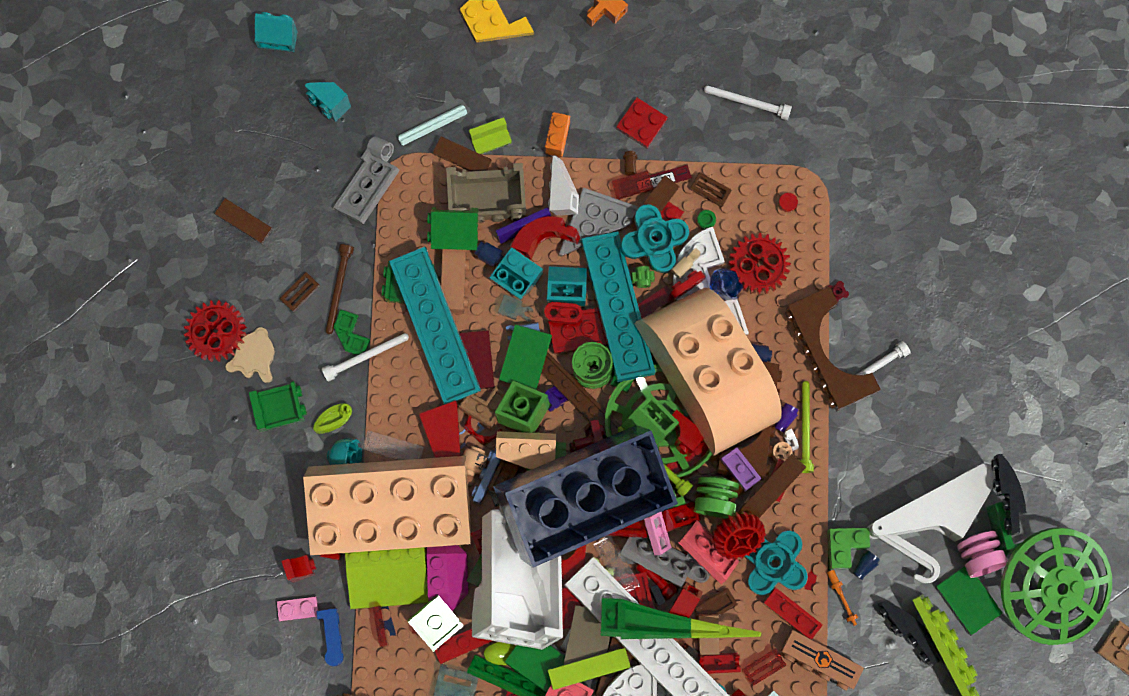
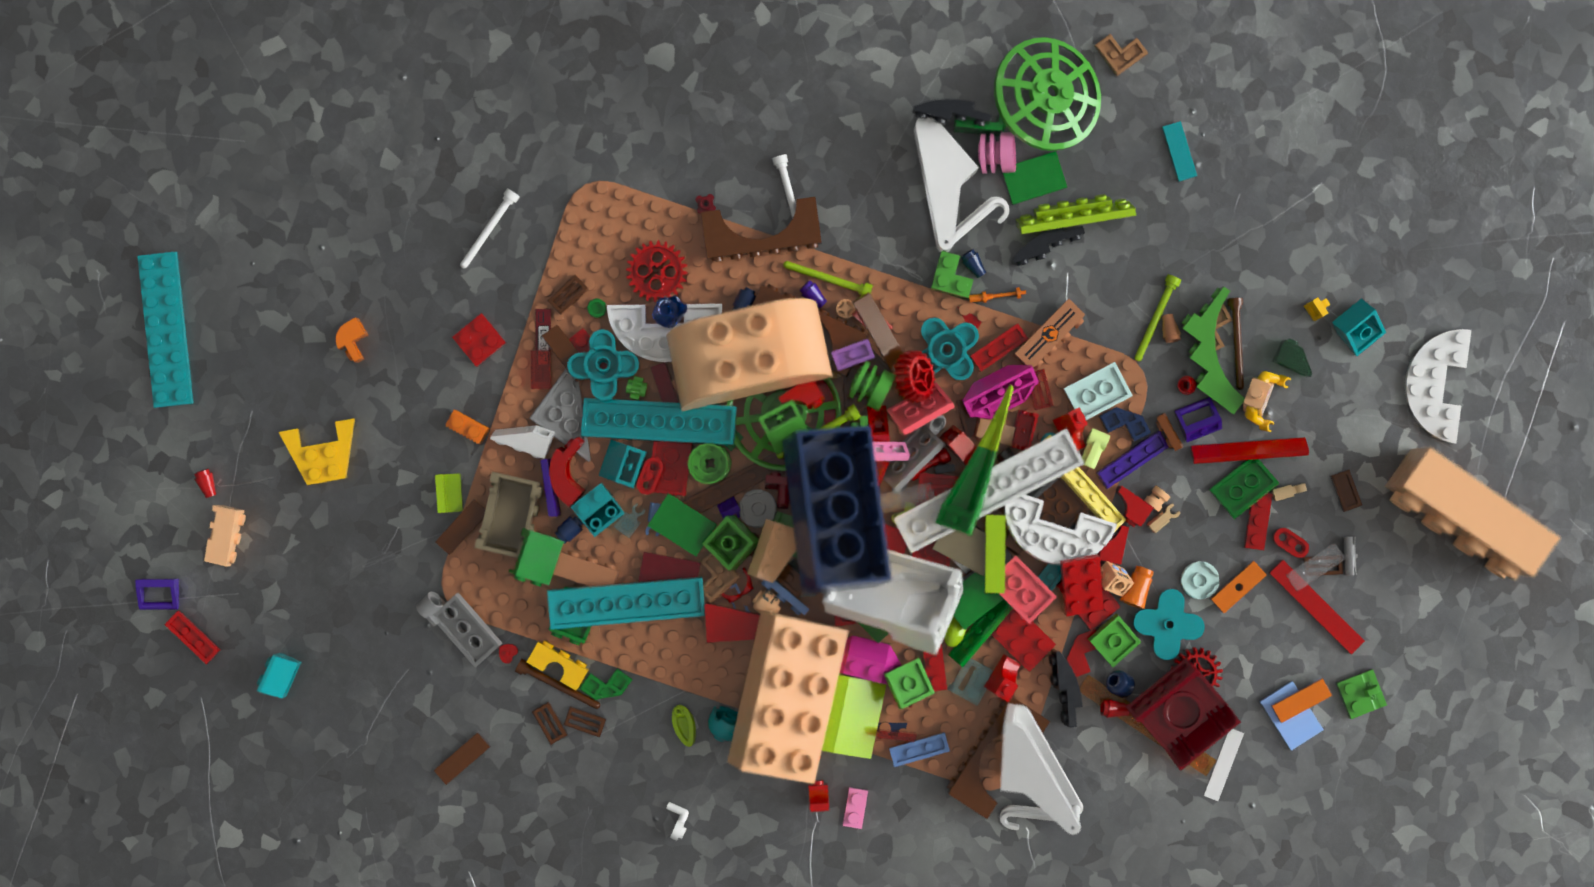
camera: 70 degrees left, 10 degrees up
red gear [184,300,247,362] -> none
tan tile [226,327,275,383] -> none
green panel [249,381,307,432] -> none
teal slope [304,82,351,122] -> none
blue leg [316,608,344,666] -> none
white piece [322,333,409,382] -> none
clear plate [362,430,424,460] -> none
light aqua axle [398,105,467,145] -> none
reddish brown pin [623,151,638,176] -> none
tan bar [671,248,701,279] -> none
red plate [671,270,706,299] -> none
red tile [778,193,798,213] -> none
white tile [783,429,799,451] -> none
none -> red piece [499,644,519,664]
none -> yellow arch [527,640,590,691]
none -> reddish brown tile [564,706,606,737]
none -> white plate [666,802,689,841]
none -> light grey tile [739,489,777,528]
none -> medium blue plate [889,732,950,767]
none -> dark pink wedge [962,365,1039,419]

